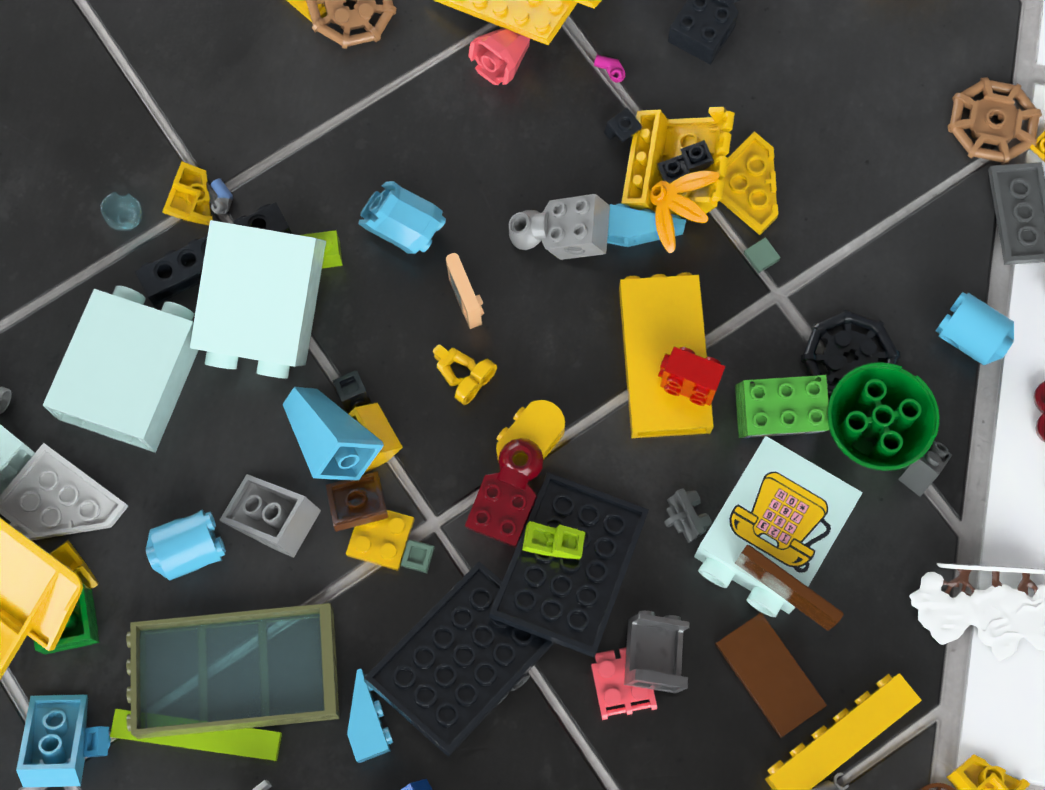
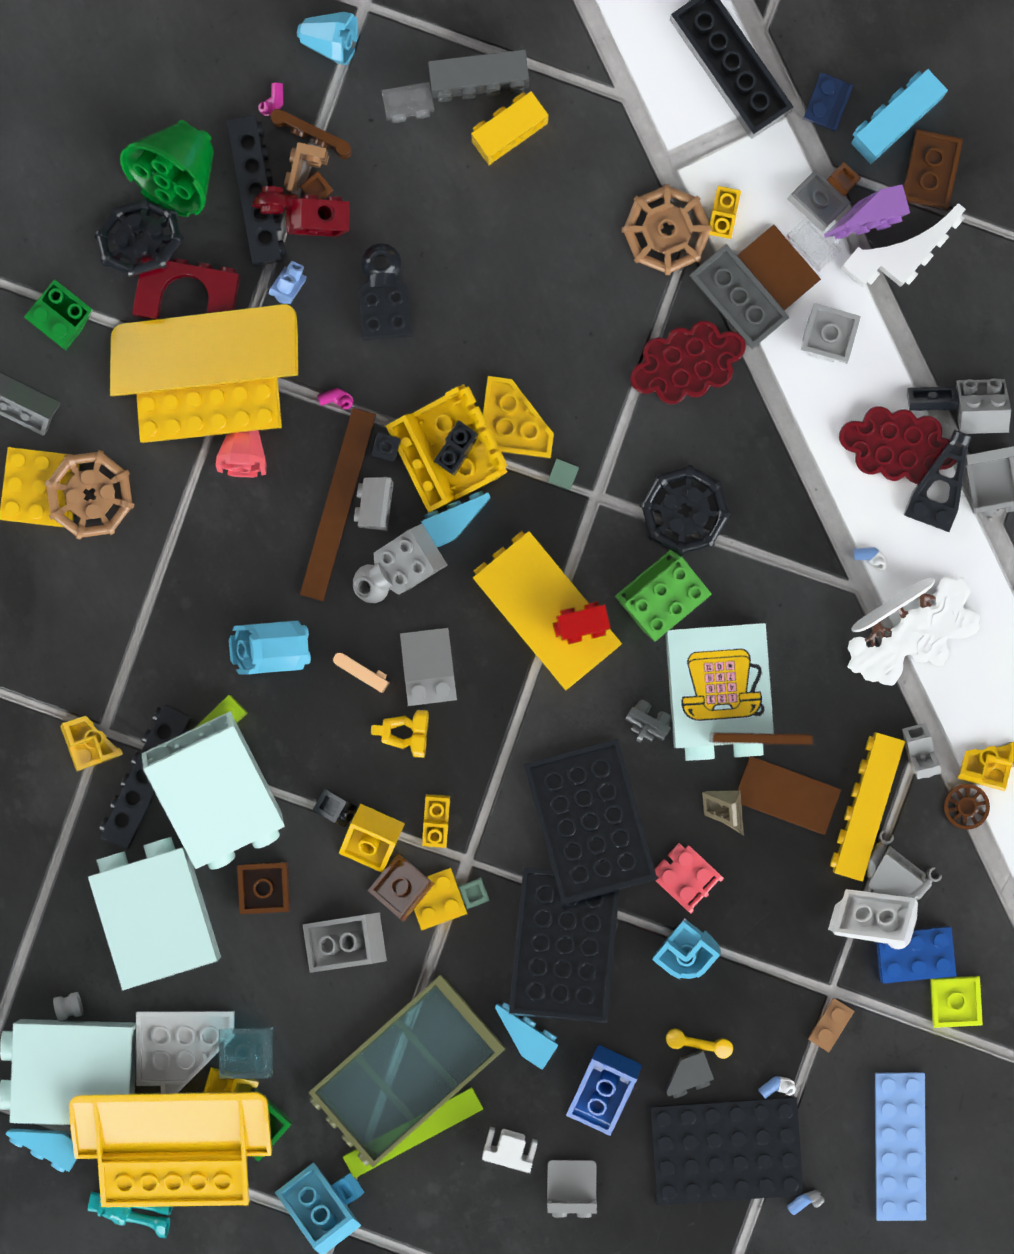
camera: 35 degrees left, 15 degrees up
clear light blue hair [100,192,144,231] -> none
medium azure cylinder [146,509,226,580] -> none
arm [211,178,233,215] -> none
medium azure slope [283,387,384,480] -> none
dark red brick [465,438,544,548] -> none
yellow brick [496,400,565,466] -> none
lime slope [522,521,585,559] -> none
flat silver panel [624,611,690,693] -> none
light orange plant [650,171,719,253] -> none
green cone [827,363,939,471] -> none
dark grey slope [898,441,952,496] -> none
medium azure cylinder [935,292,1014,365] -> none
none -> clear light blue slope [219,1027,273,1079]
none -> reddish brown brick [237,861,291,914]
none -> reddish brown tile [300,408,376,601]
none -> light grey slope [354,477,394,531]
none -> light grey slope [400,628,457,706]
none -> yellow slope [422,794,450,848]
none -> dark red plate [630,321,746,405]
none -> medium azure brick [652,918,721,979]
none -> dark tan slope [702,791,744,836]
none -> arm [853,547,888,571]
none -> light grey brick [902,723,941,779]

